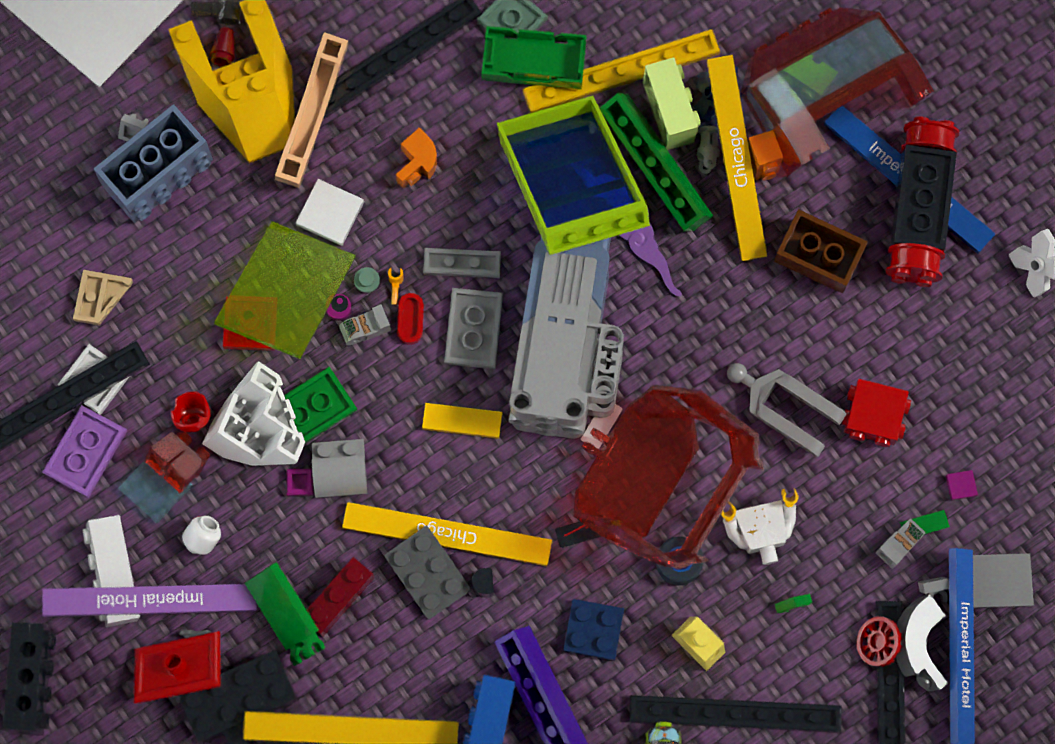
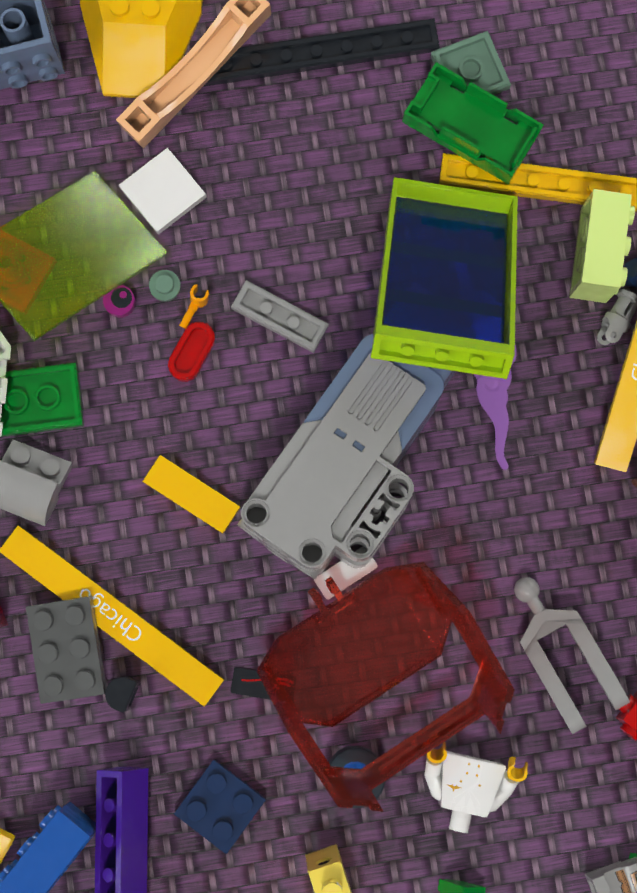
camera: 25 degrees right, 5 degrees up
light grey leg [339,304,391,345] -> none
orange brick [396,127,437,189] -> none
light grey tile [444,288,503,369] -> none
green brick [599,93,713,231] -> none

